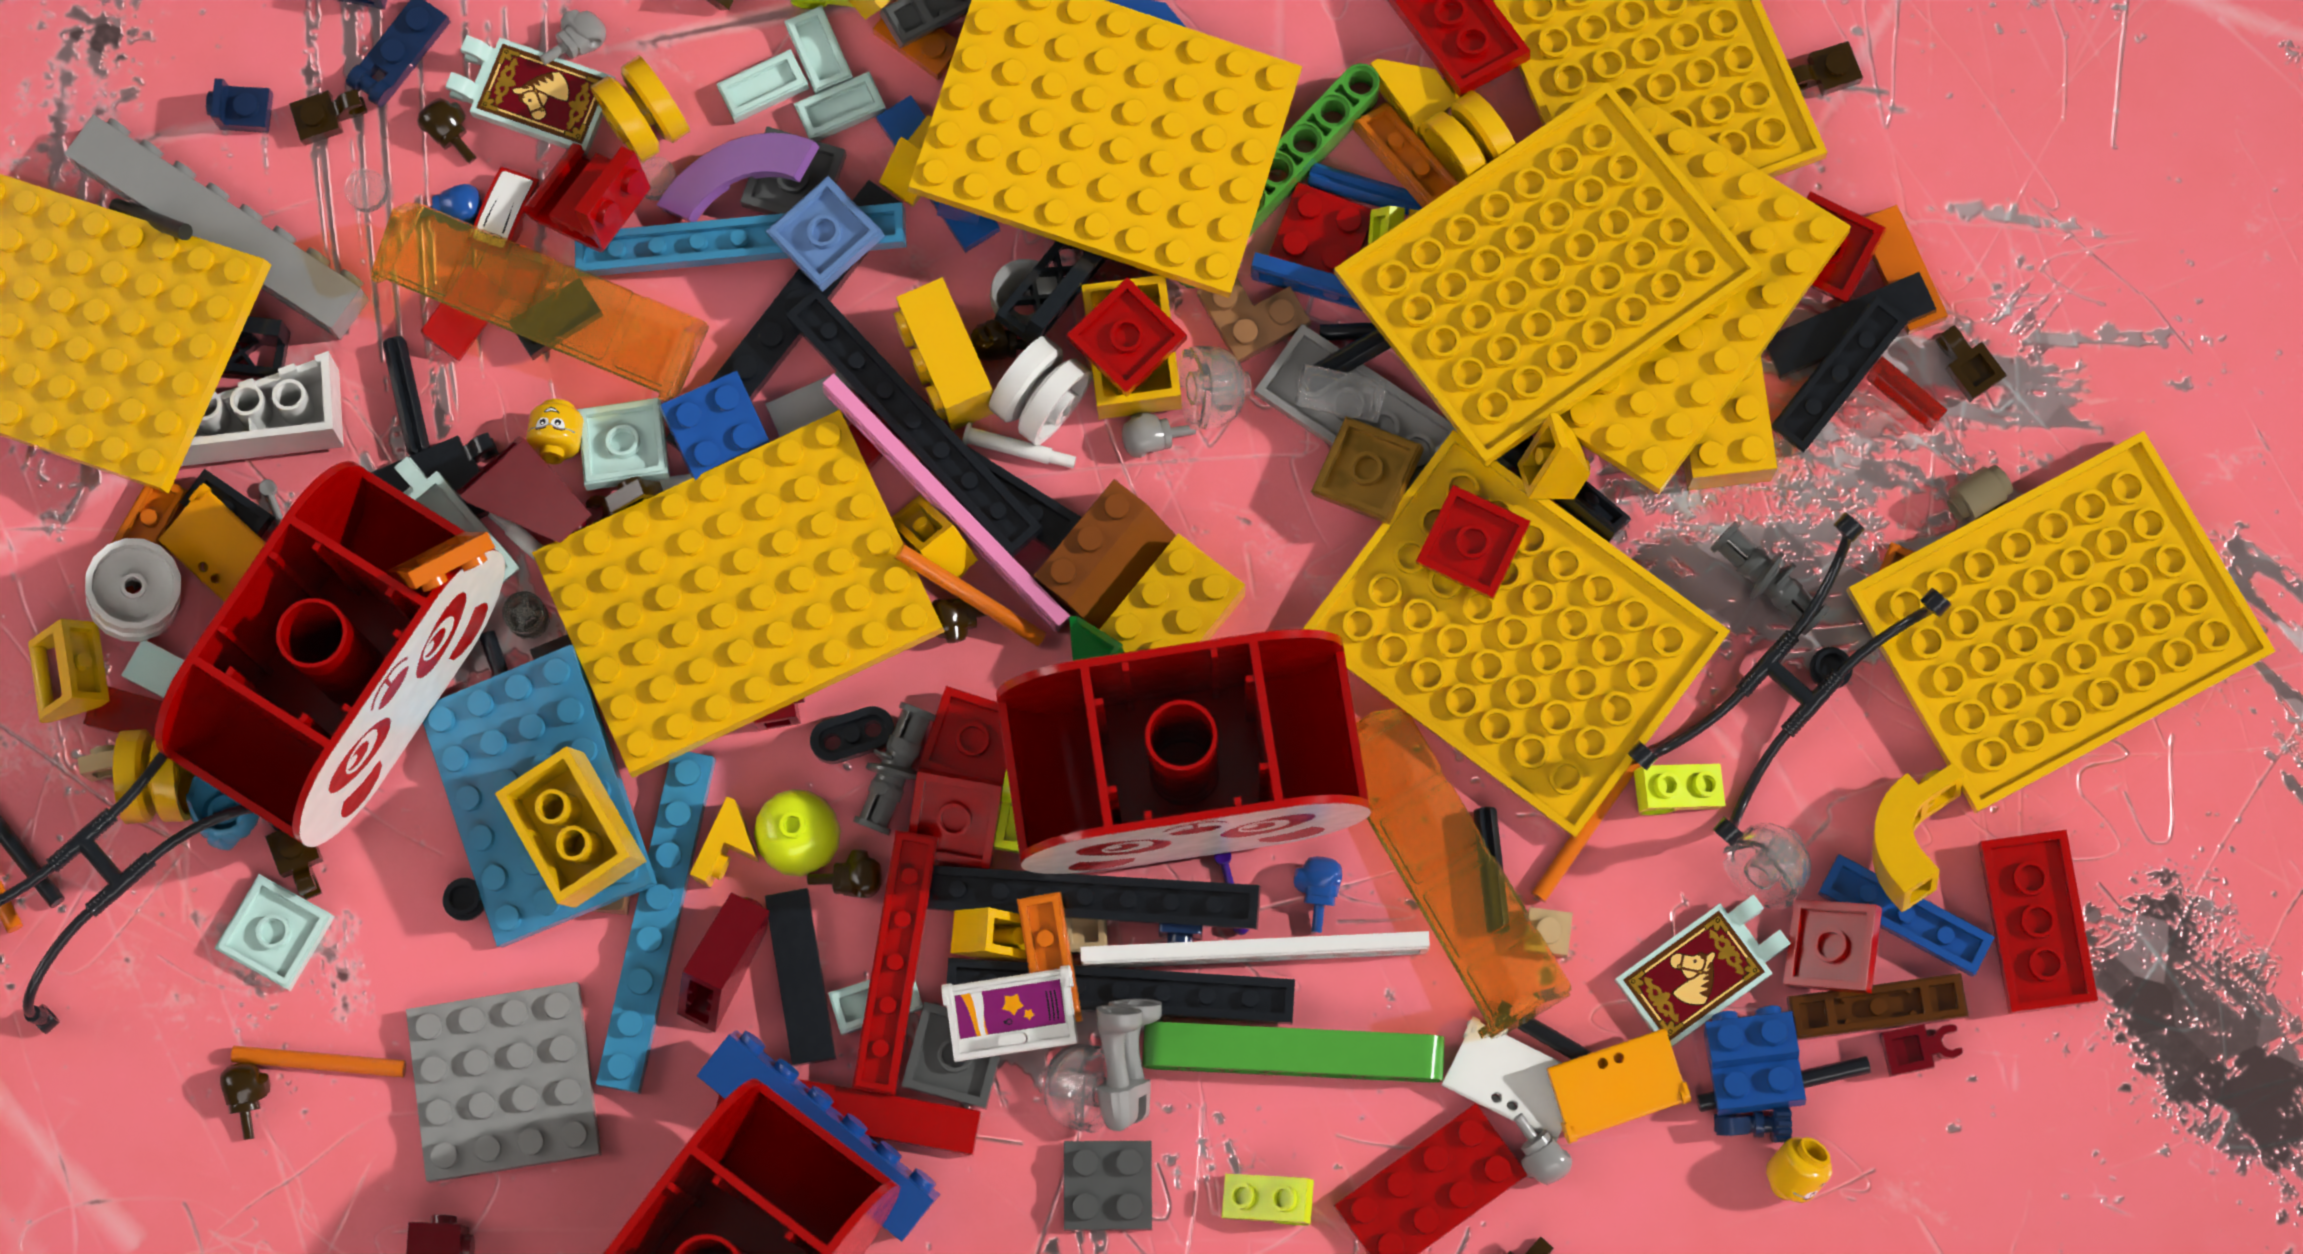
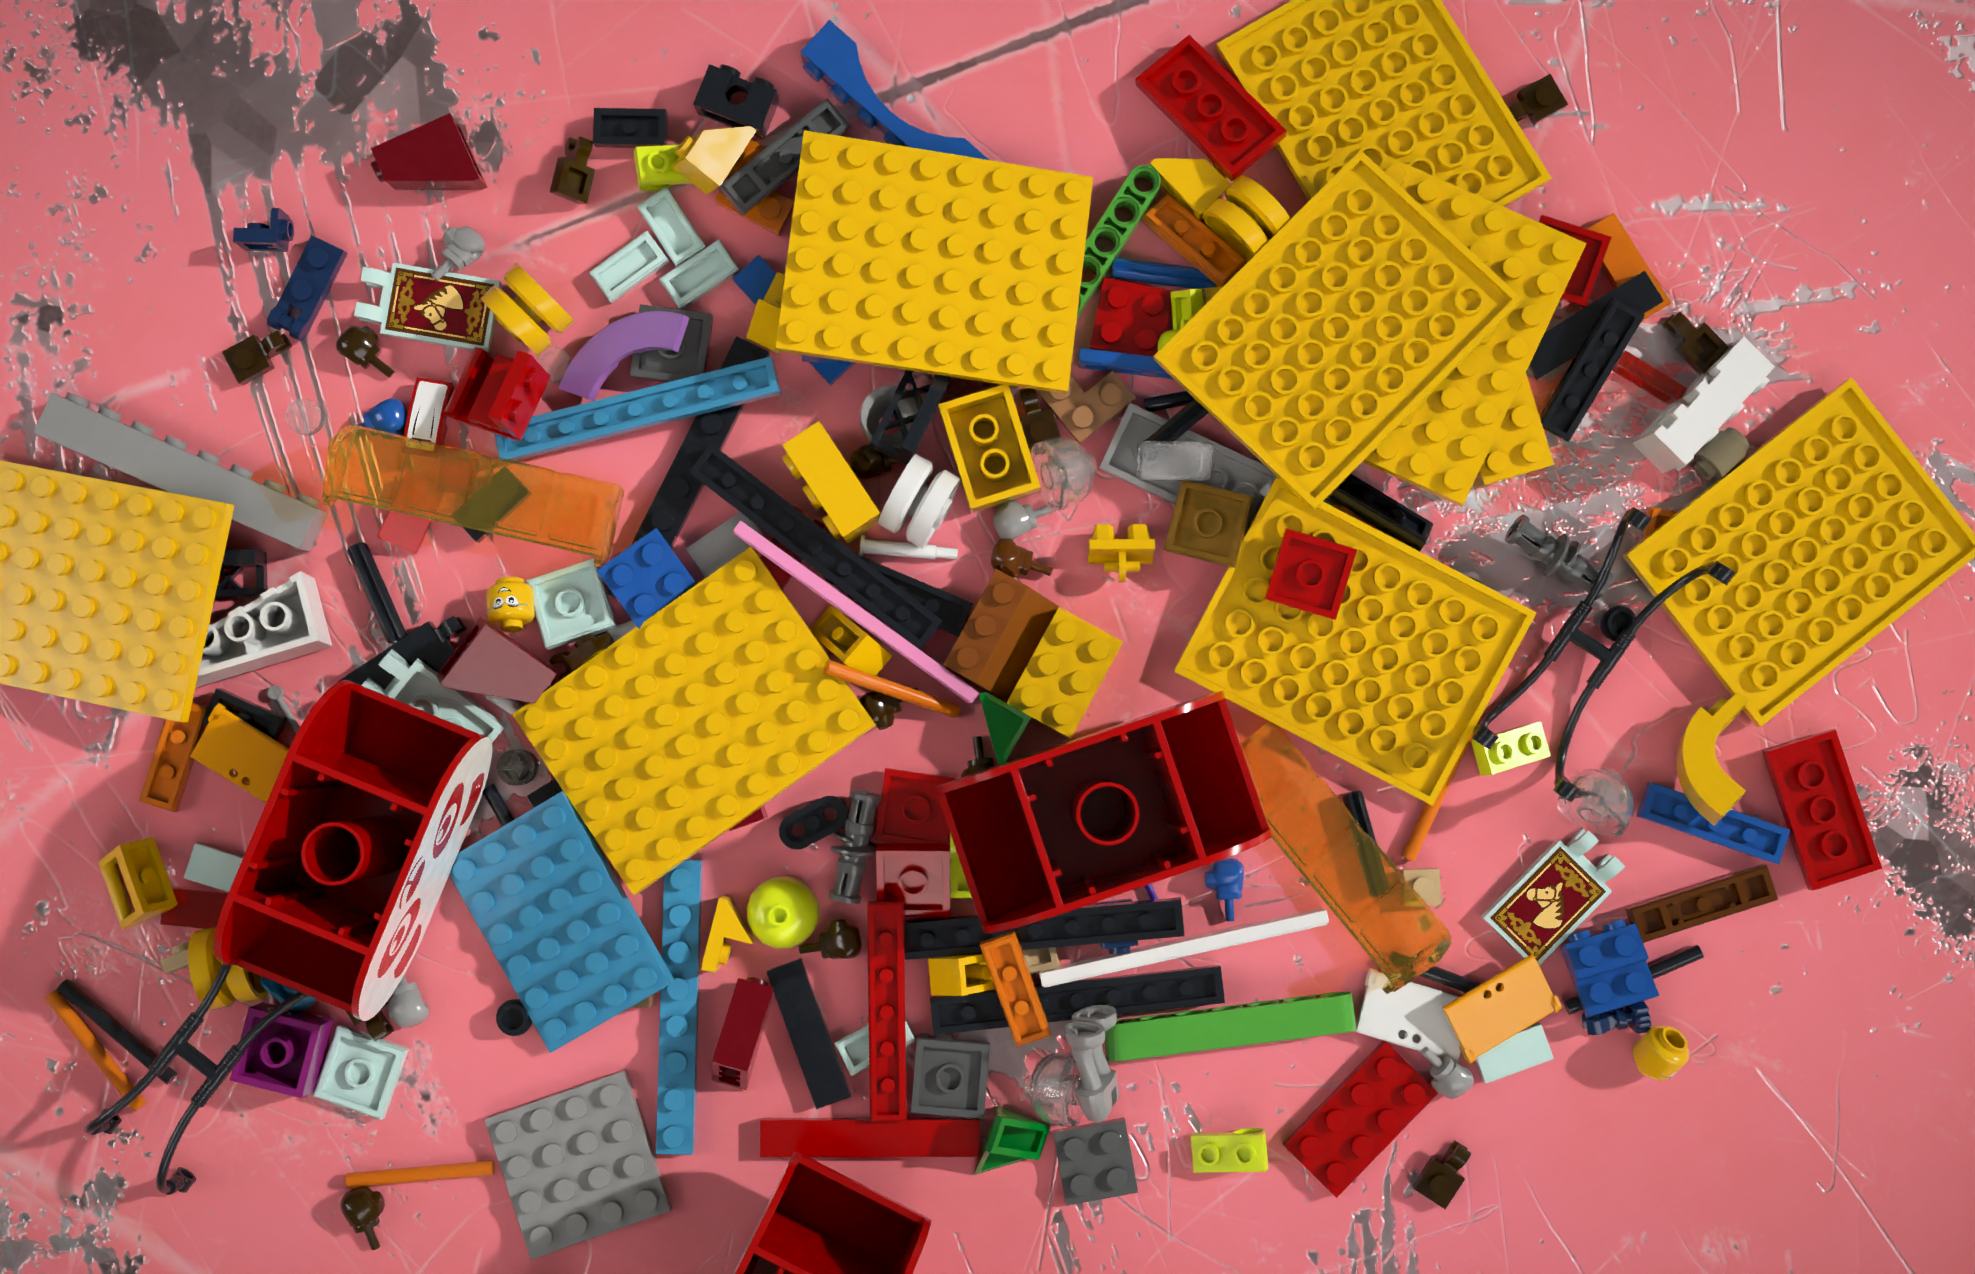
camera: 20 degrees left, 10 degrees up
white wheel [85,538,181,642] -> none
pearl dark grey bar [109,198,193,240] -> none
dark blue bracket [206,78,273,133] -> none
orange plate [386,532,495,592] -> none
yellow brick [495,746,646,908] -> none
blue arch [696,1030,940,1242] -> none
medium blue tile [766,176,885,292] -> none
door [941,965,1078,1062] -> none
red plate [1067,277,1187,397] -> none
yellow slope [1517,413,1590,499] -> none
plate [1783,899,1882,994] -> none
dark red plate [1879,1024,1963,1077] -> none
none -> magenta brick [230,1002,334,1098]
none -> light grey piece [388,974,430,1028]
none -> green slope [974,1106,1051,1175]
none -> reddish brown piece [991,538,1053,578]
none -> dark brown plate [1020,388,1063,454]
none -> yellow hips [1088,524,1155,583]
none -> light aqua tile [1475,1023,1554,1084]
none -> white wedge [1632,337,1775,473]

